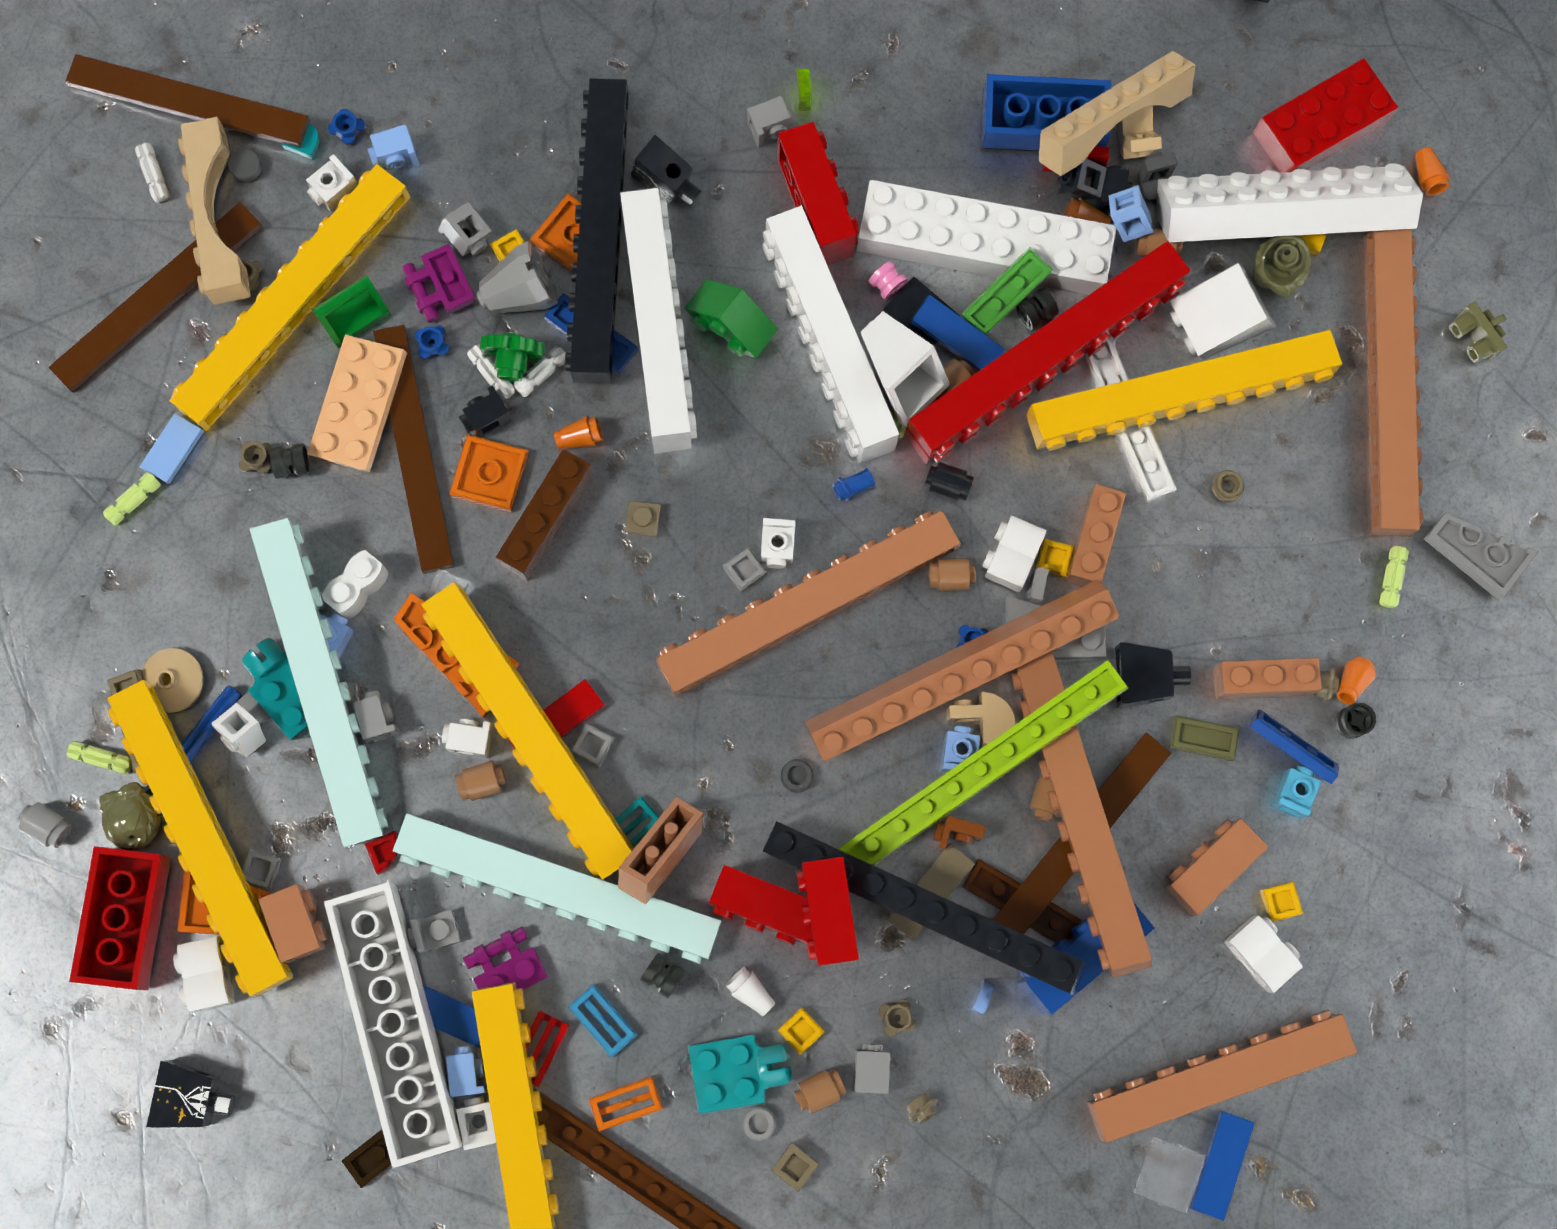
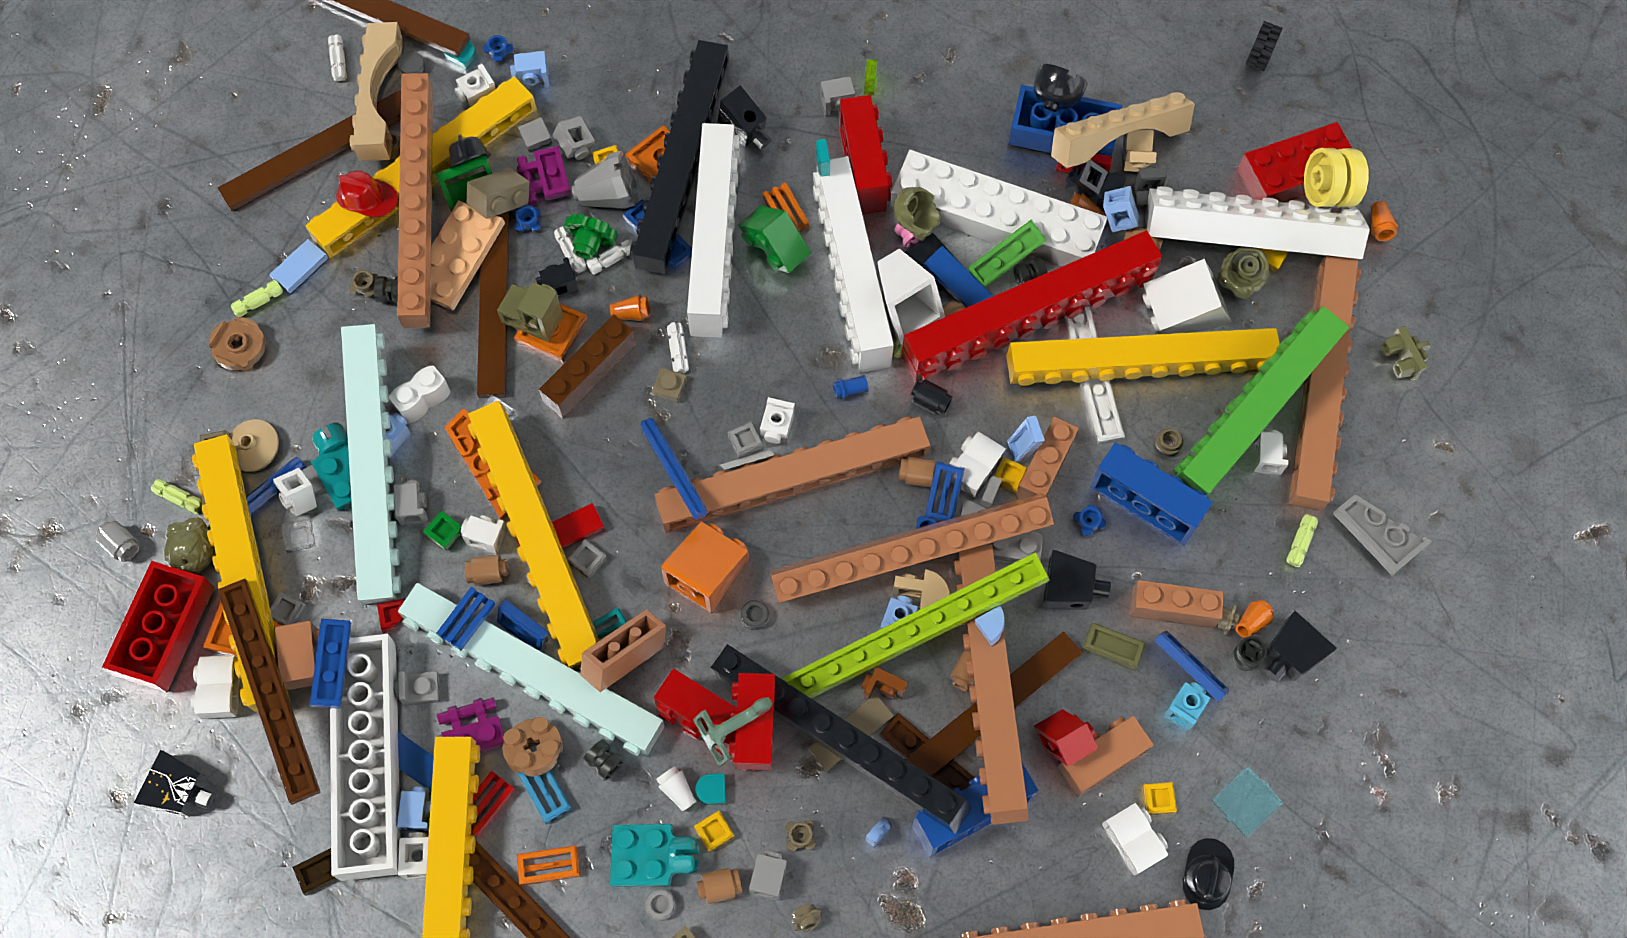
camera: 15 degrees right, 10 degrees down
none -> medium nougat plate [209,317,267,372]
none -> reddish brown tile [217,578,321,805]
none -> clear tile [281,518,316,553]
none -> blue tile [310,618,352,709]
none -> red piece [336,170,398,217]
none -> nougat brick [397,73,433,328]
none -> green plate [423,510,462,551]
none -> blue tile [436,587,496,651]
none -> black piece [448,134,491,168]
none -> dark tan brick [467,168,529,219]
none -> blue tile [496,599,550,652]
none -> olive brick [497,282,563,343]
none -> medium nougat plate [503,717,563,777]
none -> light grey tile [518,118,552,151]
none -> blue axle [640,418,708,520]
none -> orange slope [661,521,749,613]
none -> white axle [667,322,689,374]
none -> sand green piece [693,697,773,767]
none -> teal tile [695,773,726,805]
none -> white sticker [720,450,774,470]
none -> orange tile [762,182,809,232]
none -> teal tile [815,139,830,177]
none -> olive hair [893,187,941,241]
none -> blue tile [925,461,965,521]
none -> light blue tile [975,605,1004,646]
none -> light blue tile [1007,415,1045,464]
none -> black cylinder [1033,64,1088,112]
none -> red brick [1033,709,1098,766]
none -> blue plate [1073,505,1106,536]
none -> blue brick [1089,442,1213,547]
none -> bright green brick [1172,306,1349,495]
none -> black piece [1182,838,1234,910]
none -> clear light blue piece [1212,767,1283,838]
none -> white brick [1254,430,1288,475]
none -> black torso [1265,611,1337,682]
none -> light yellow wheel [1304,148,1369,207]

